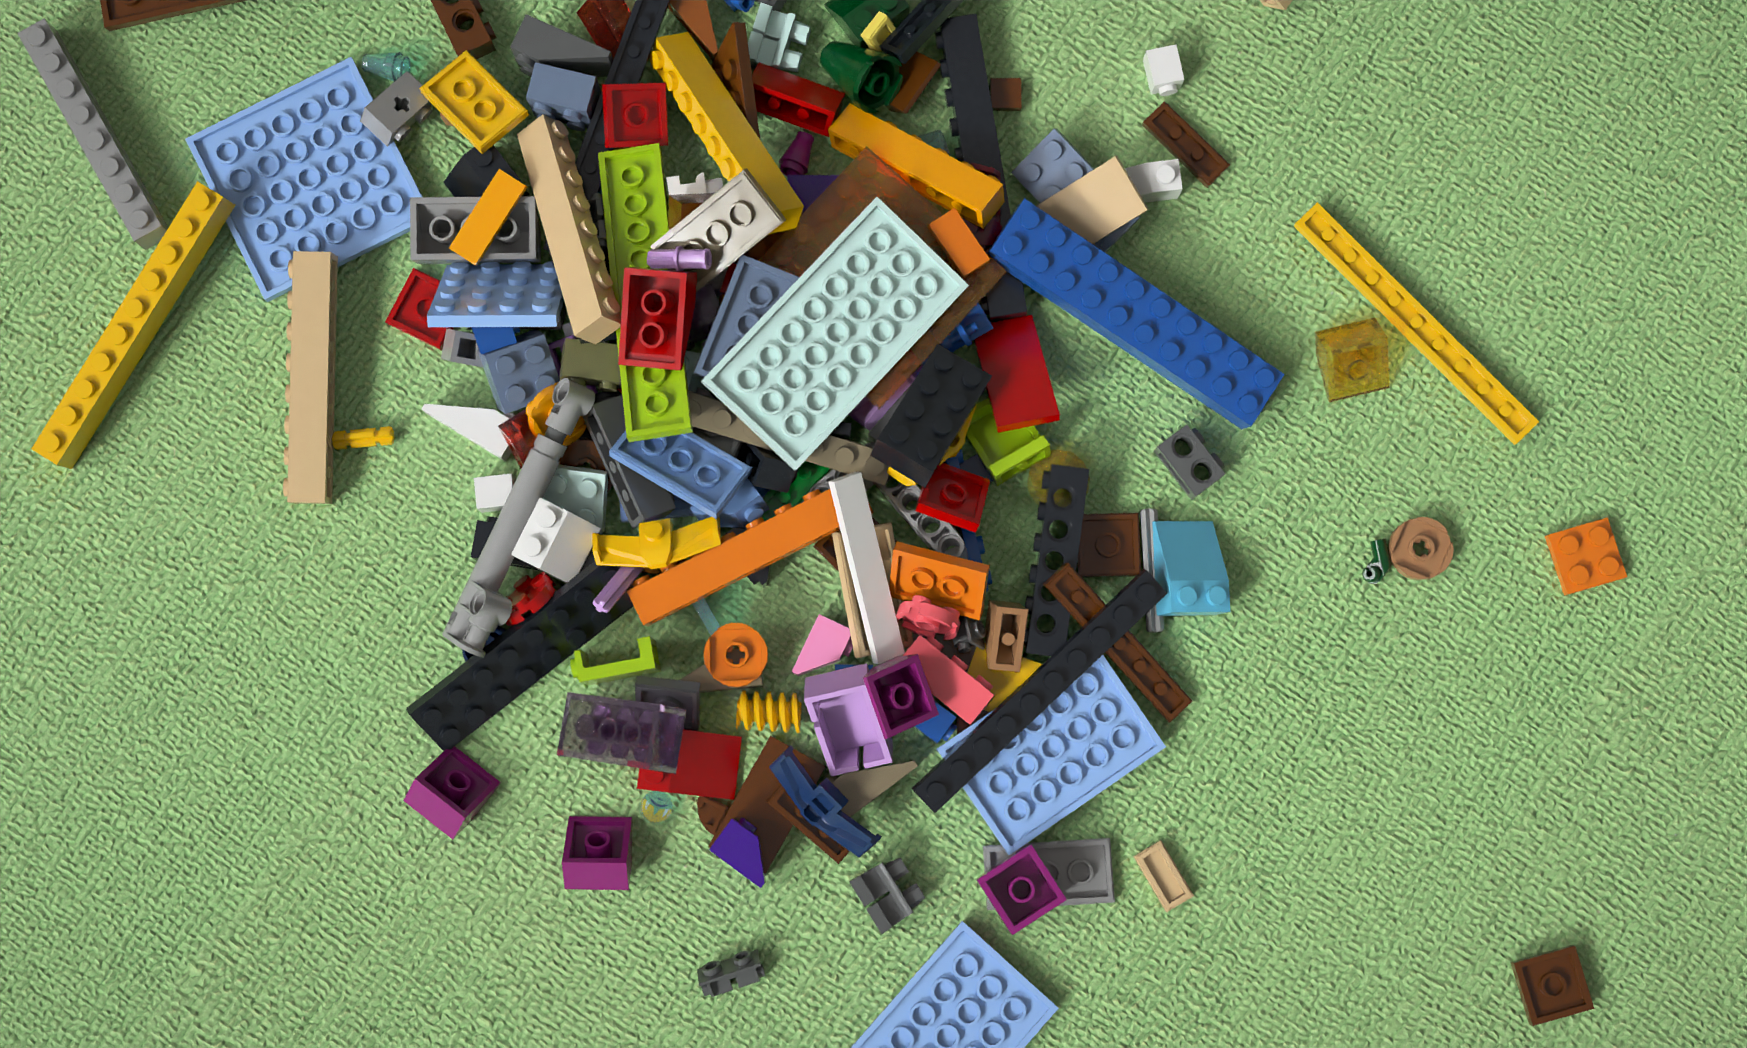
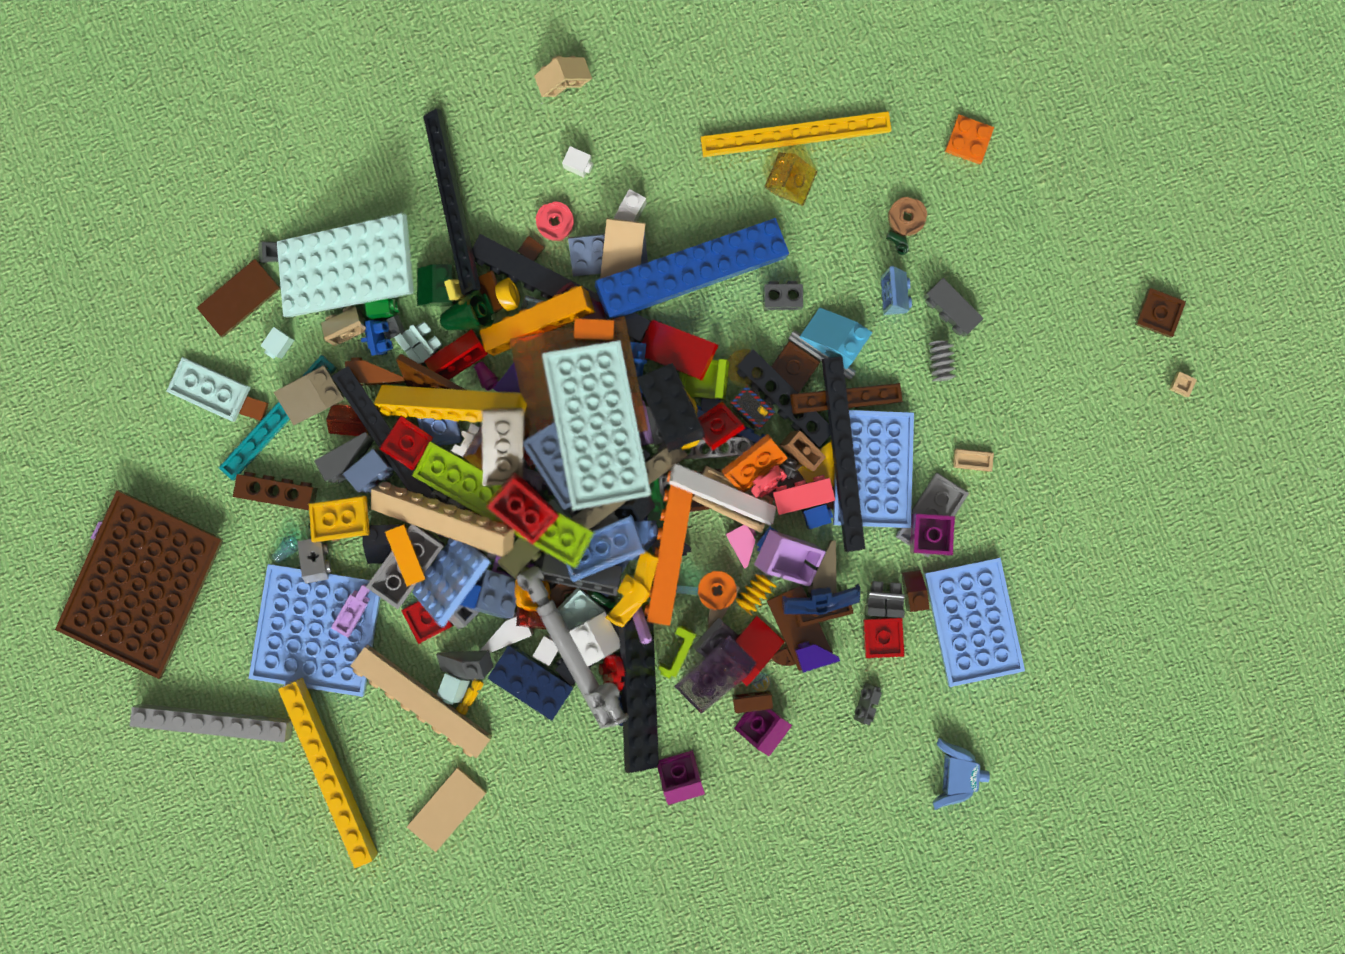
camera: 55 degrees left, 5 degrees up
lavender axle [647,246,712,271] -> none
magenta slope [863,654,939,739] -> none
reddish brown tile [1142,101,1230,188] -> none
none -> lavender hinge [331,584,370,638]
none -> tan tile [407,767,487,852]
none -> medium blue tile [417,418,462,446]
none -> dark grey slope [436,650,493,680]
none -> light aqua brick [437,673,470,705]
none -> dark blue brick [487,644,575,721]
none -> yellow hat [495,278,520,311]
none -> coral plate [536,202,574,241]
none -> dark green arm [590,591,616,611]
none -> clear smoke brick [729,386,775,432]
none -> reddish brown slope [732,690,773,713]
none -> red plate [863,617,905,658]
none -> medium blue slope [880,266,912,315]
none -> reddish brown slope [901,570,930,612]
none -> dark grey brick [924,278,984,337]
none -> light grey piece [929,341,956,382]

